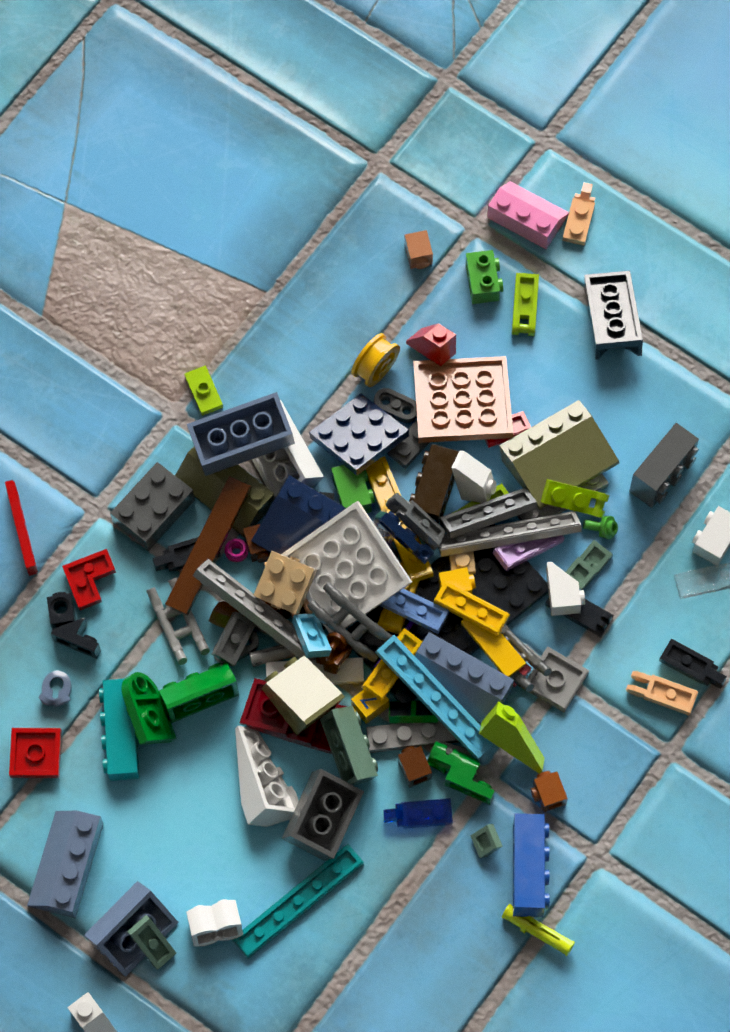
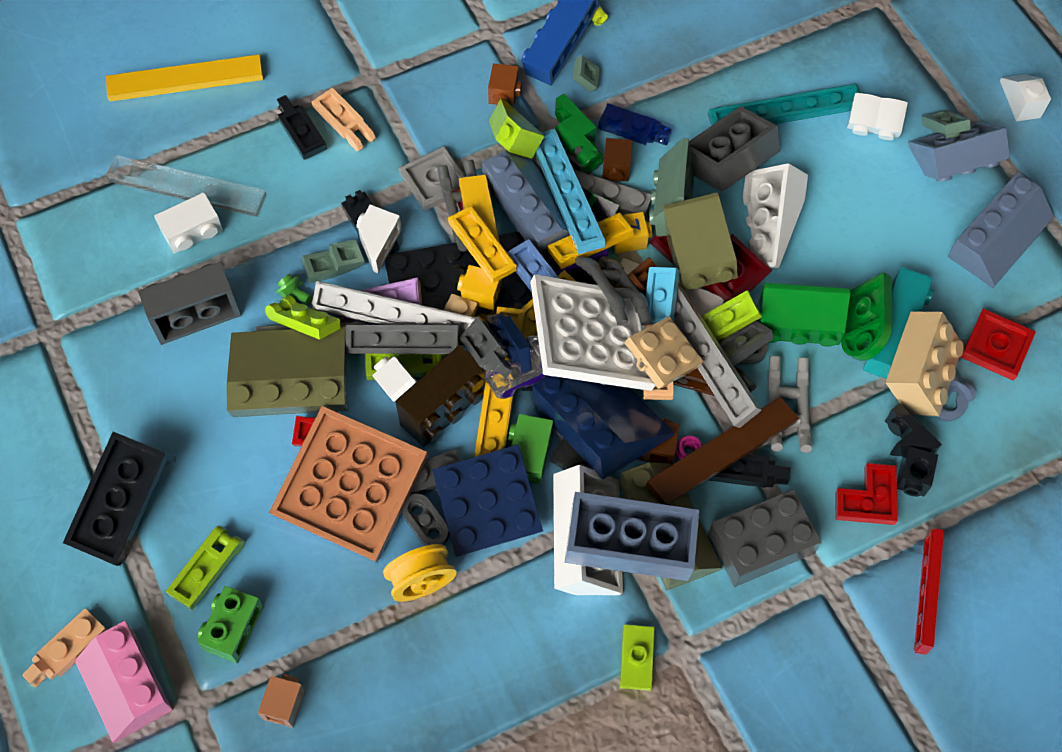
camera: 155 degrees left, 5 degrees down
red slope [406,323,456,366] -> none
none -> lime plate [701,290,762,341]
none -> tan brick [885,312,963,416]

